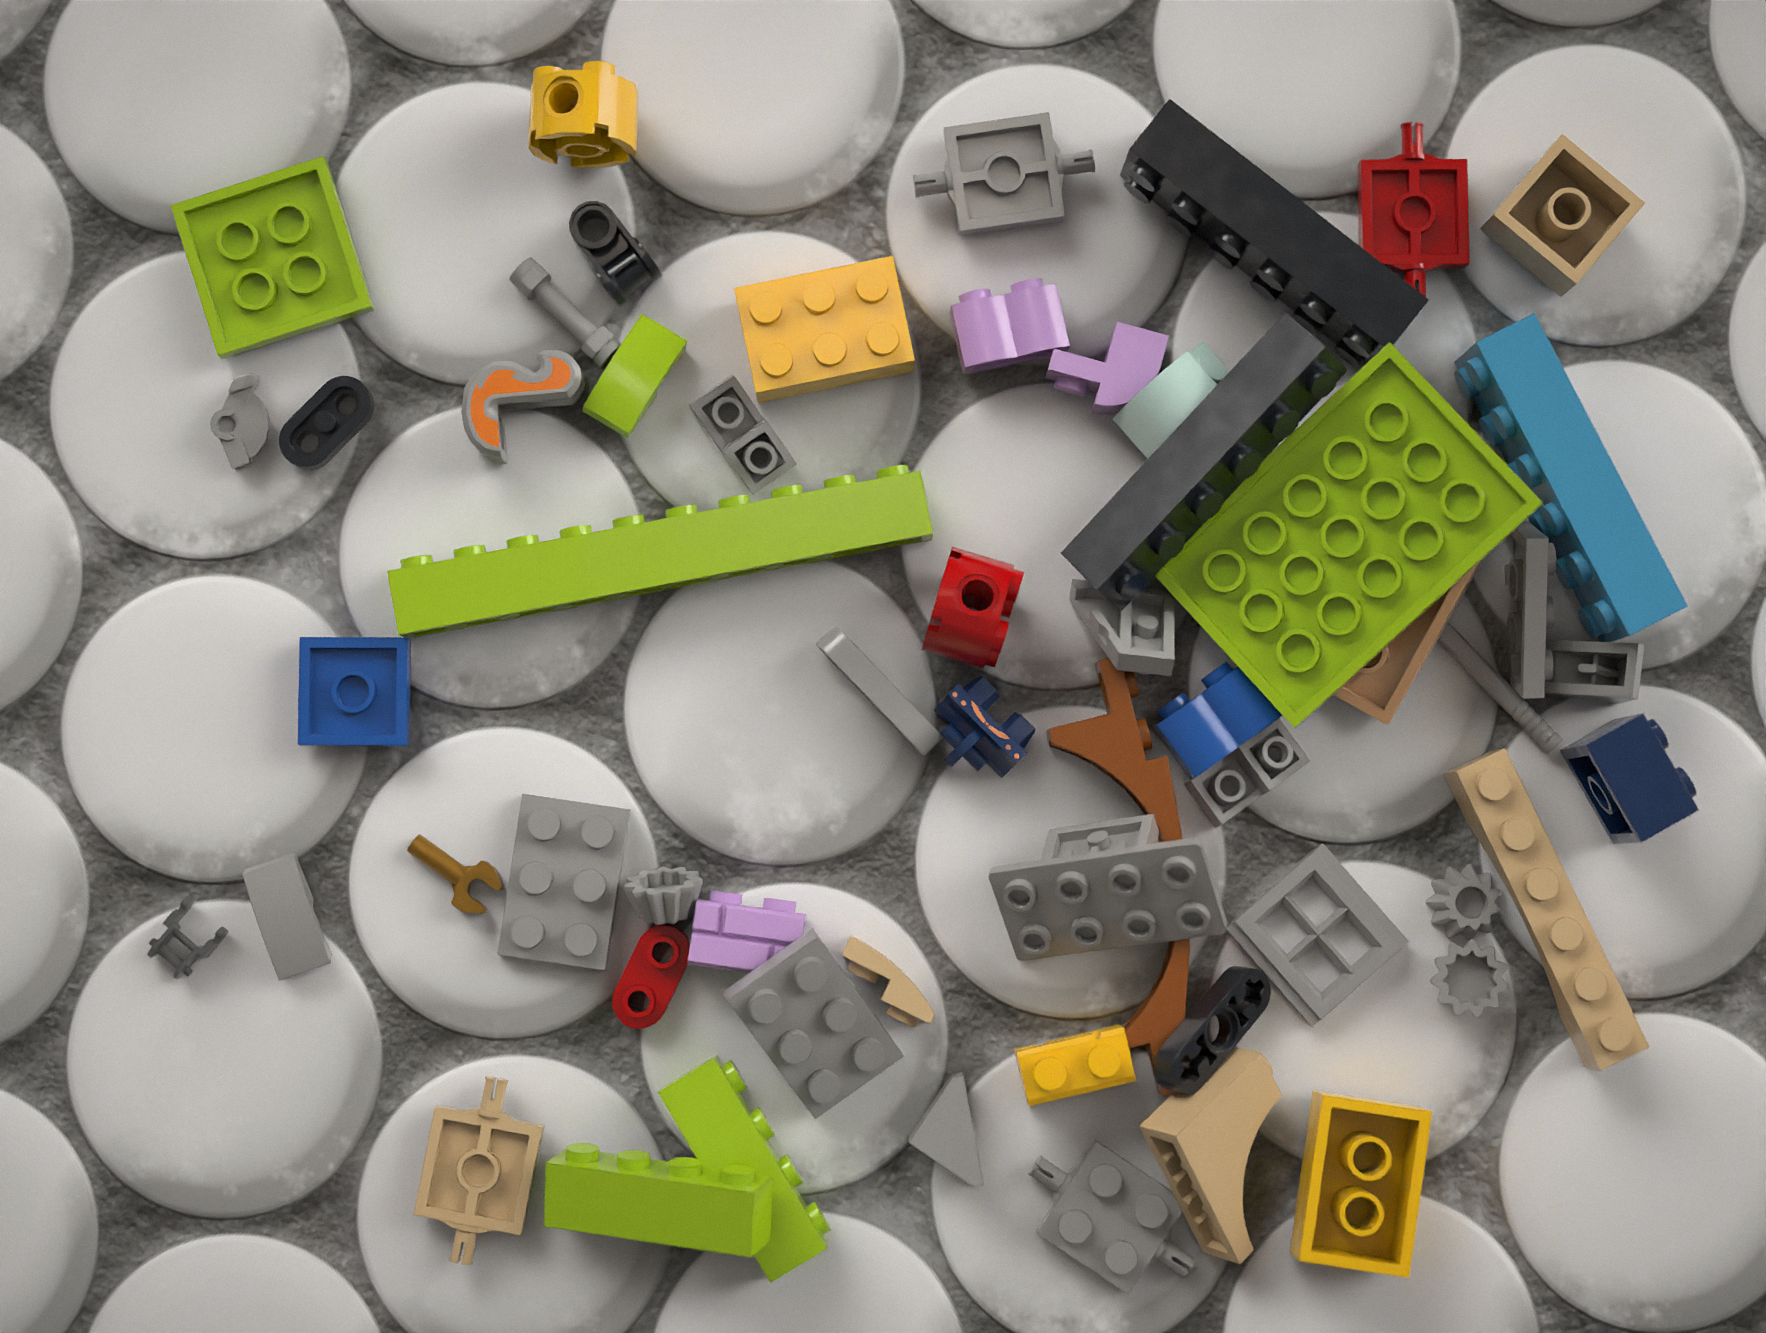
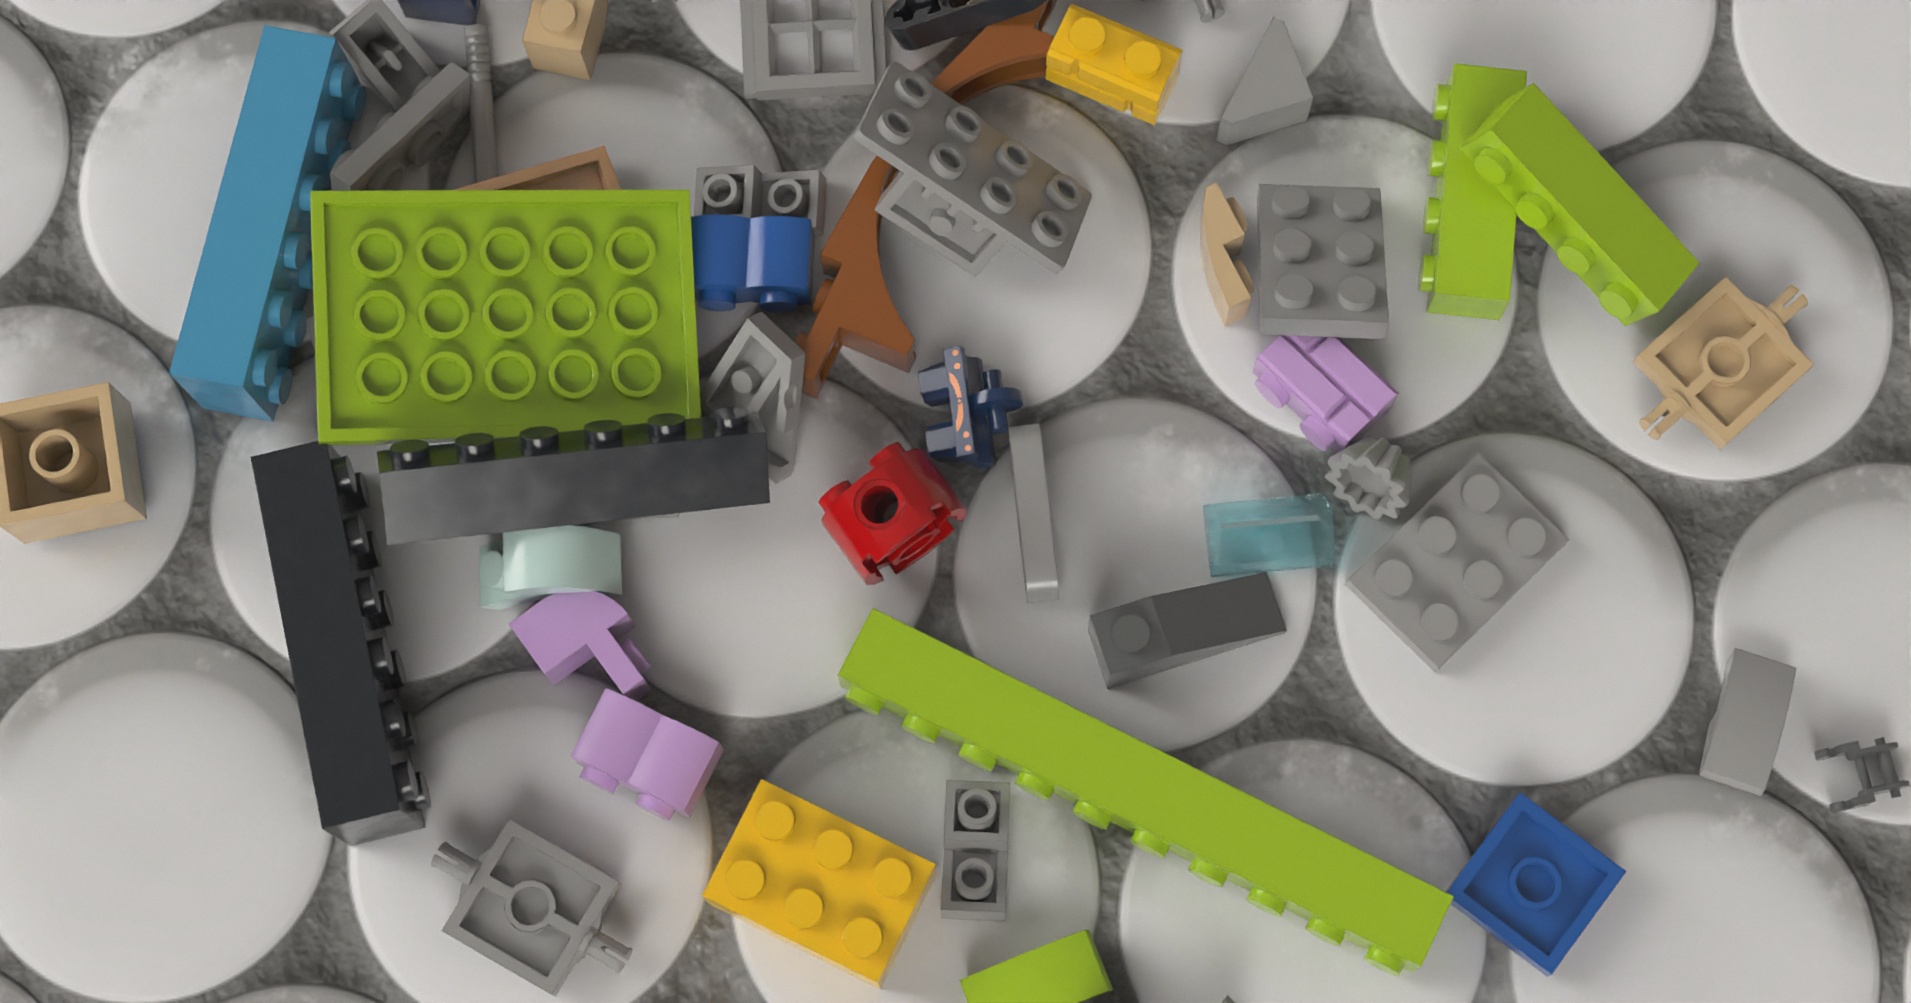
camera: 135 degrees left, 10 degrees down
pearl gold bar [407,834,504,913] -> none
red plate [612,925,690,1029] -> none
red plate [1357,122,1470,297] -> none
none -> dark grey slope [1088,572,1287,689]
none -> clear light blue slope [1203,494,1335,577]

